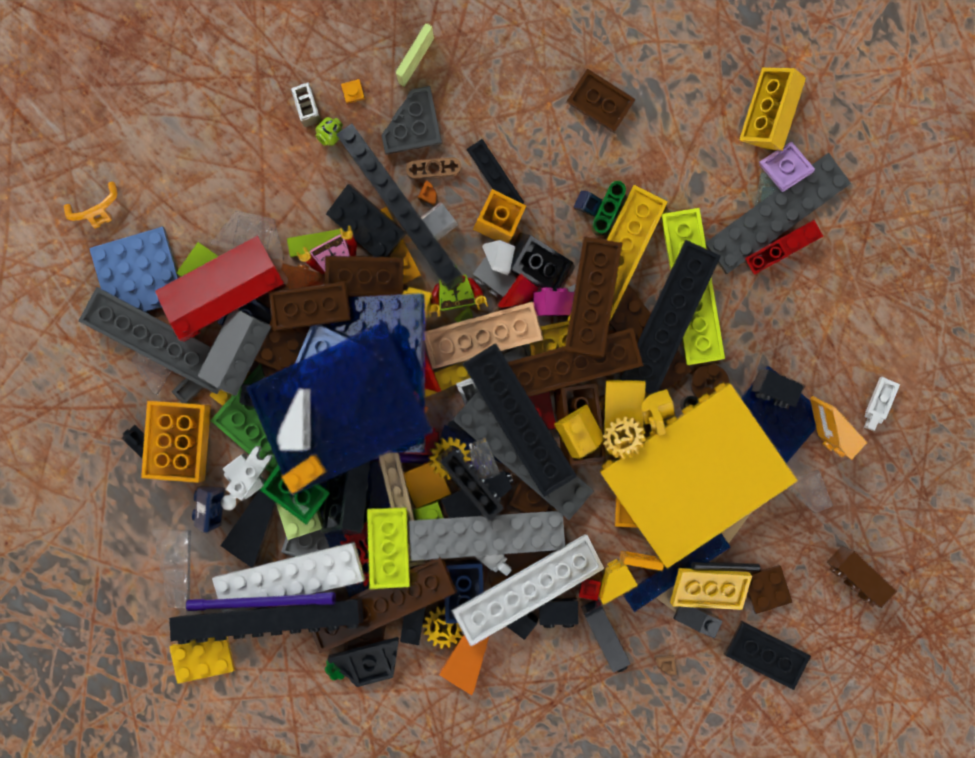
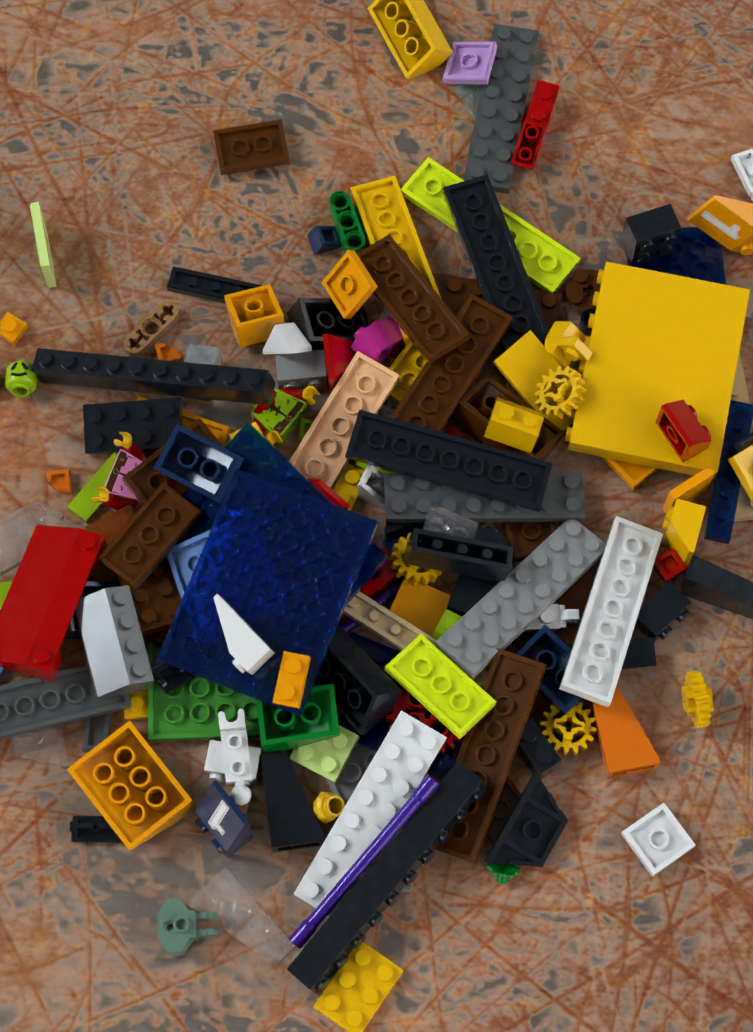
camera: 45 degrees left, 20 degrees down
dark grey plate [381,86,442,155] -> none
none -> orange tile [45,468,73,494]
none -> dark blue slope [153,424,245,503]
none -> sand green hinge [157,898,219,956]
none -> yellow rock [311,792,345,824]
none -> light orange plate [321,250,378,319]
none -> white plate [621,803,696,877]
none -> red slope [655,399,712,463]
none -> yellow gear [681,671,714,728]

